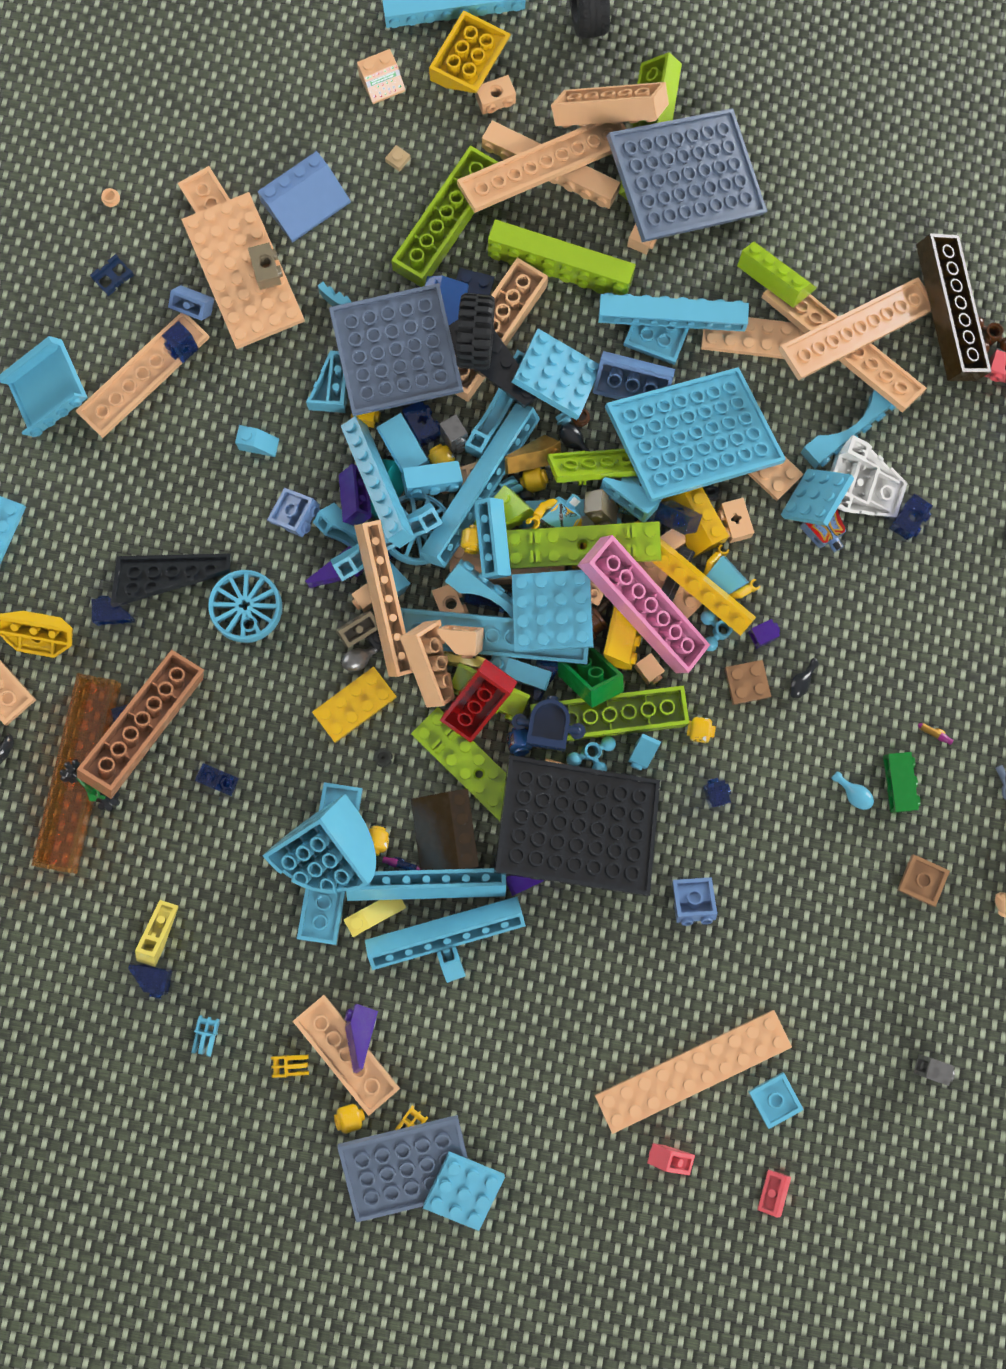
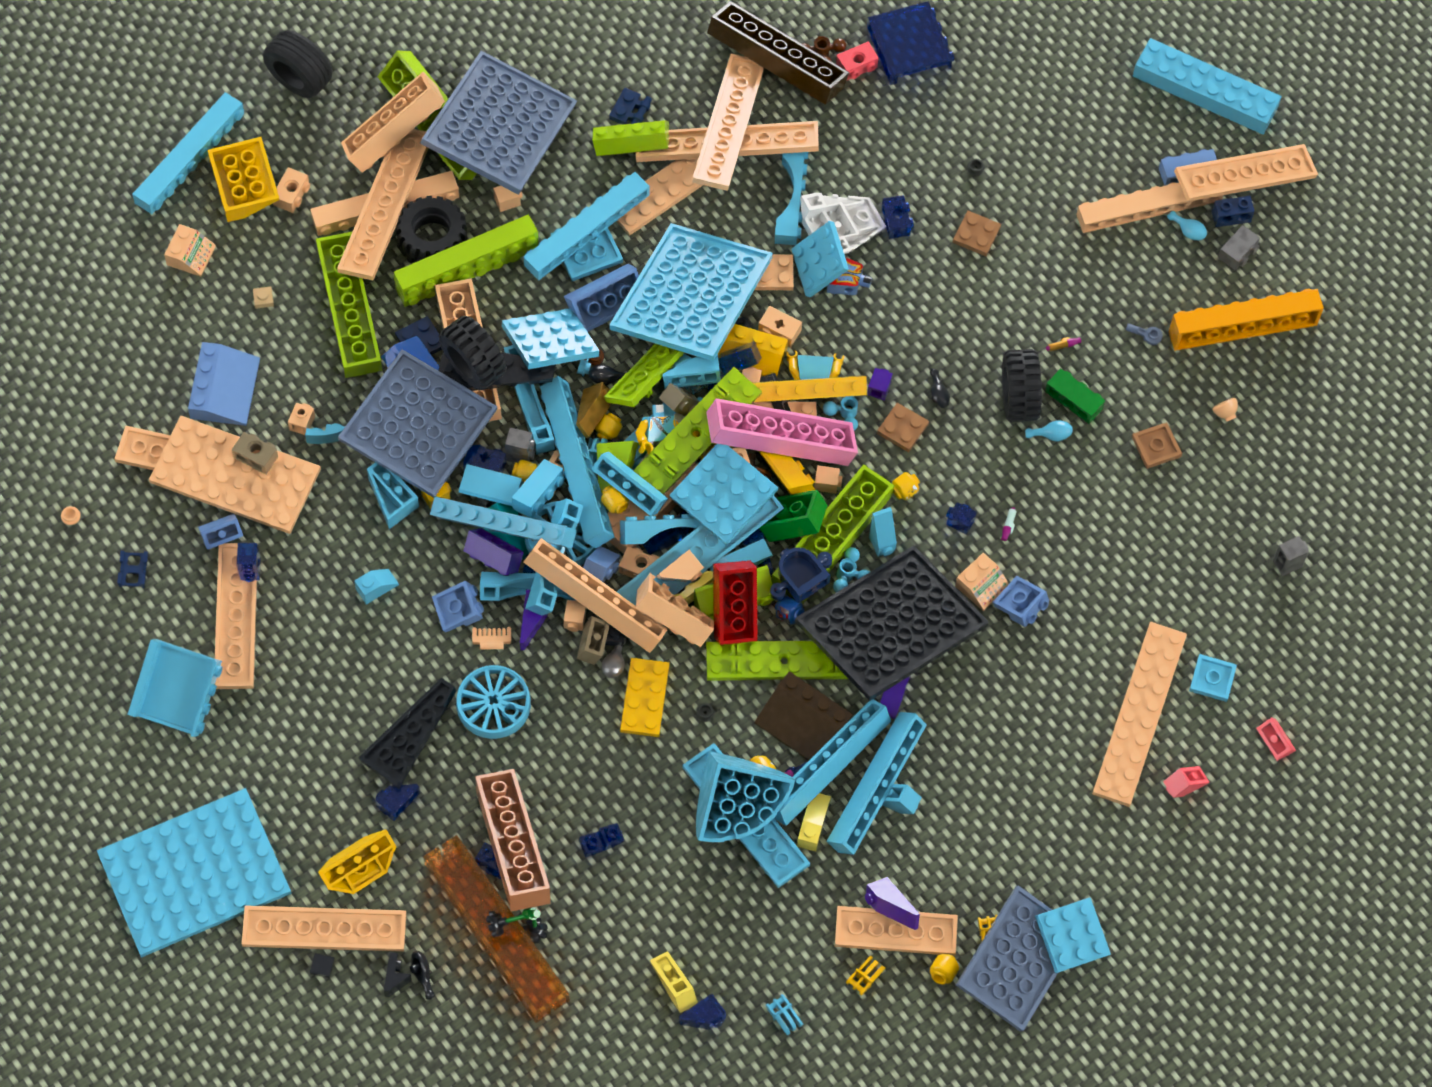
camera: 45 degrees left, 15 degrees down
none -> light nougat brick [288,403,315,435]
none -> black tyre [396,196,467,263]
none -> light nougat piece [472,627,511,650]
none -> medium blue brick [583,546,621,582]
none -> dark blue plate [609,88,652,125]
none -> medium nougat plate [953,211,1001,256]
none -> light nougat slope [955,553,1009,611]
none -> piece [1001,507,1017,541]
none -> black tyre [1002,349,1042,422]

